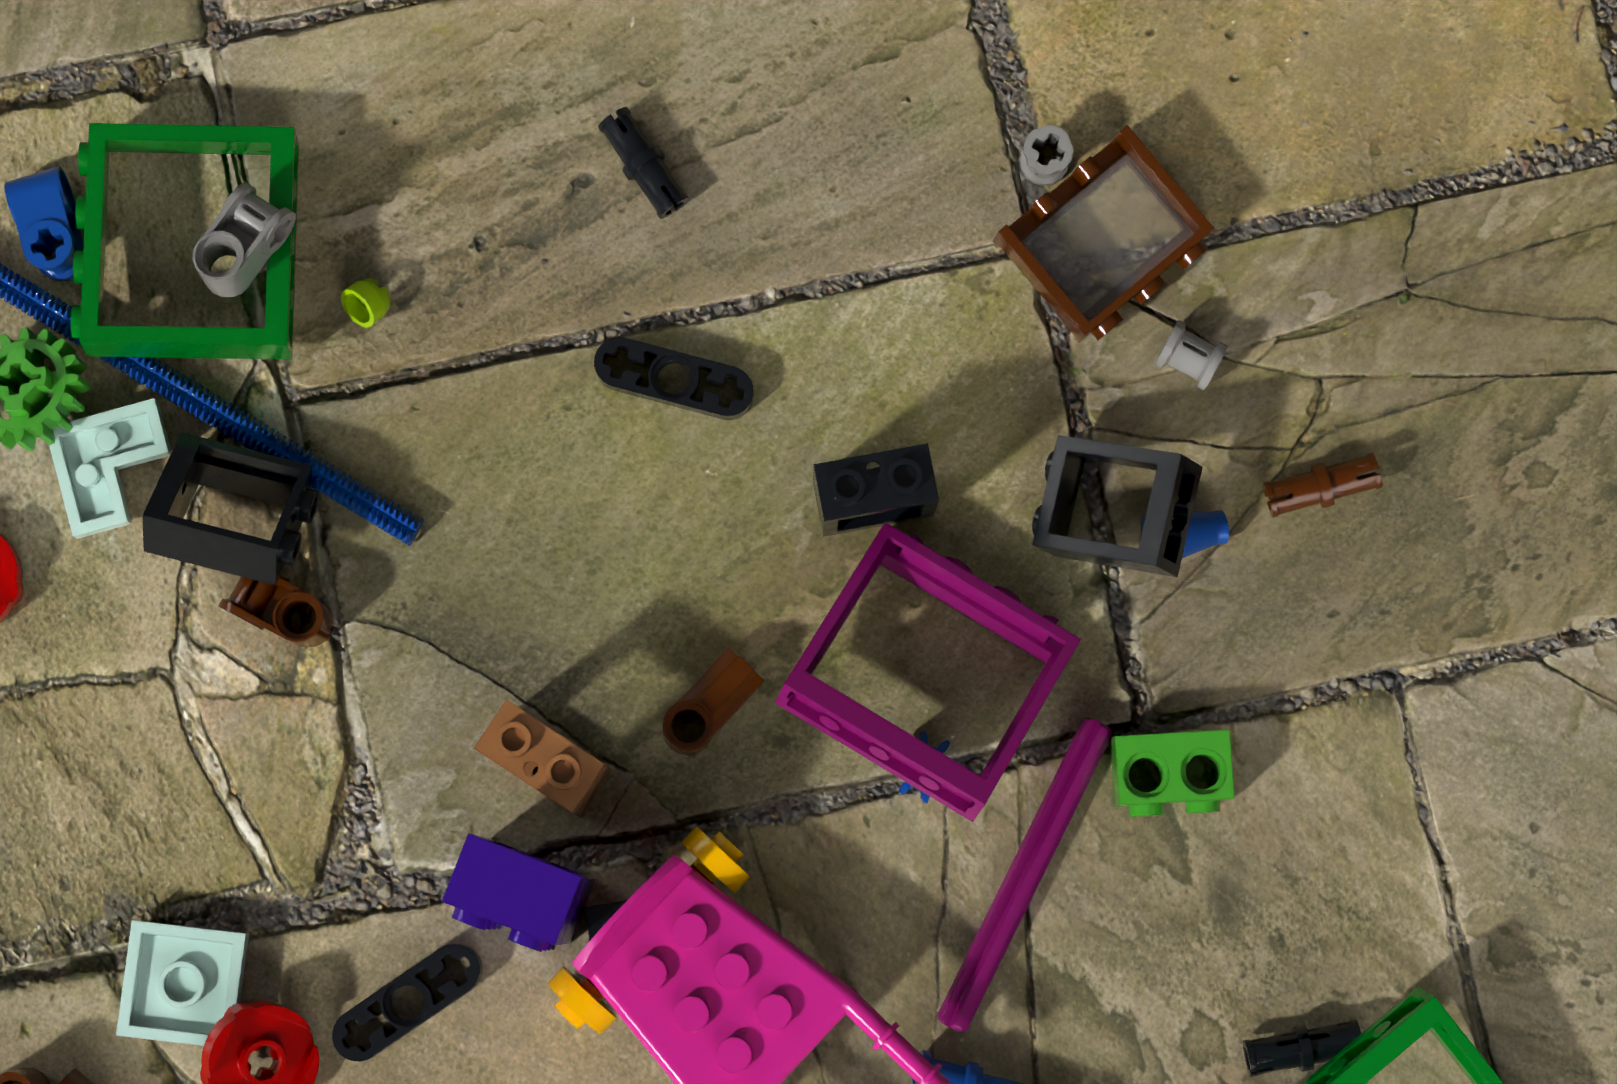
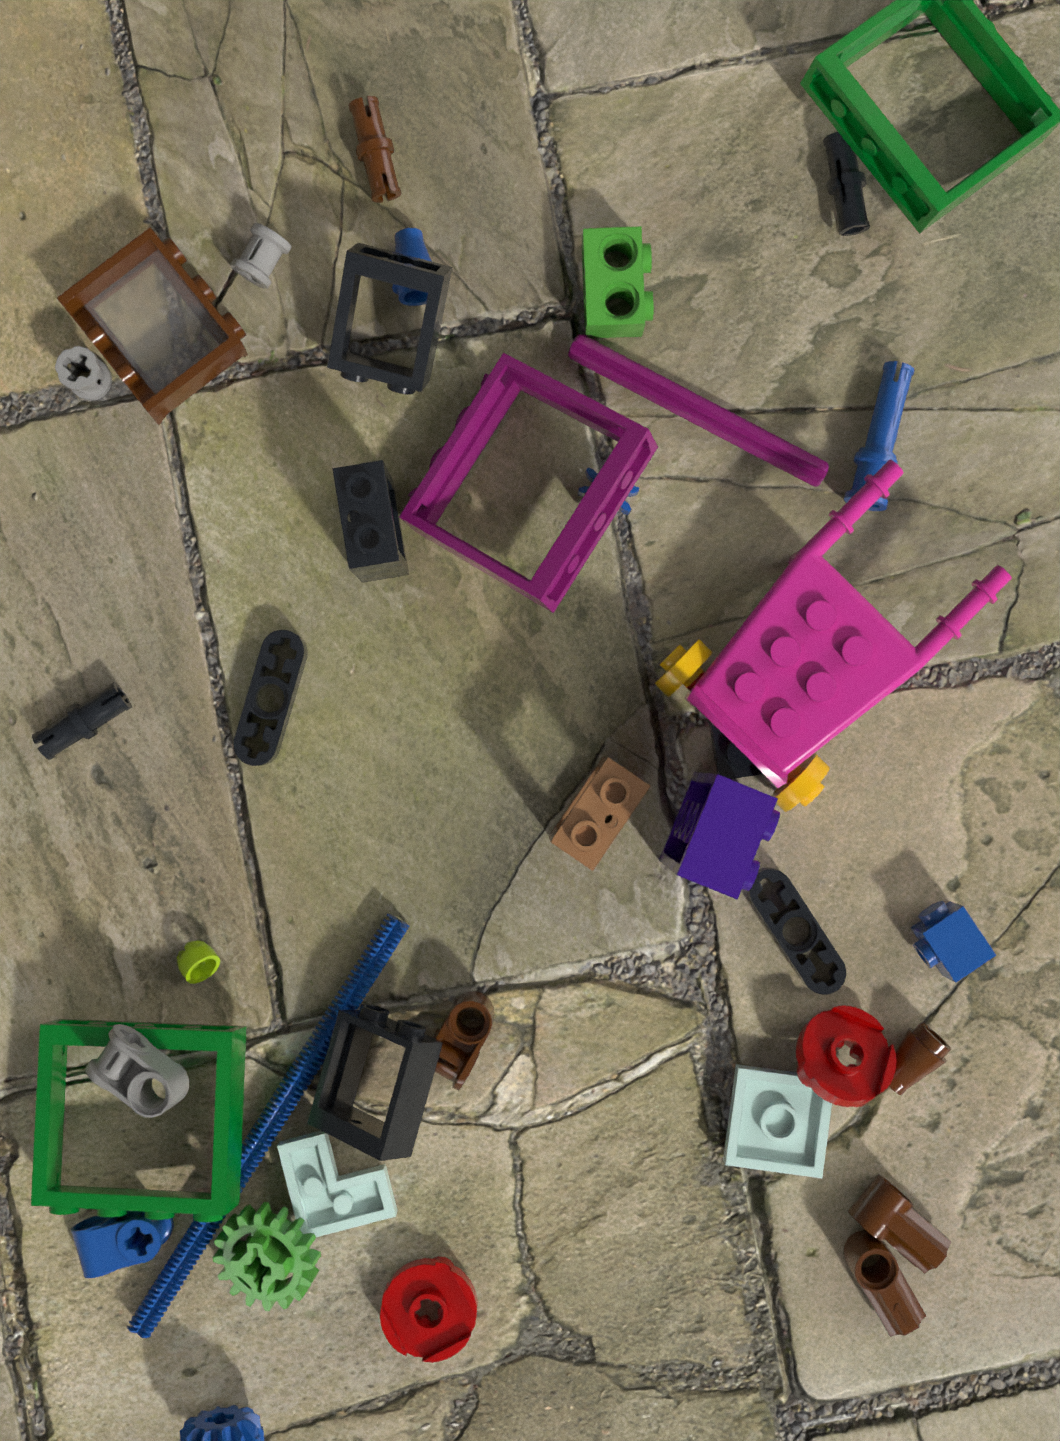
camera: 85 degrees left, 5 degrees up
reddish brown piece [662,648,764,756] -> none

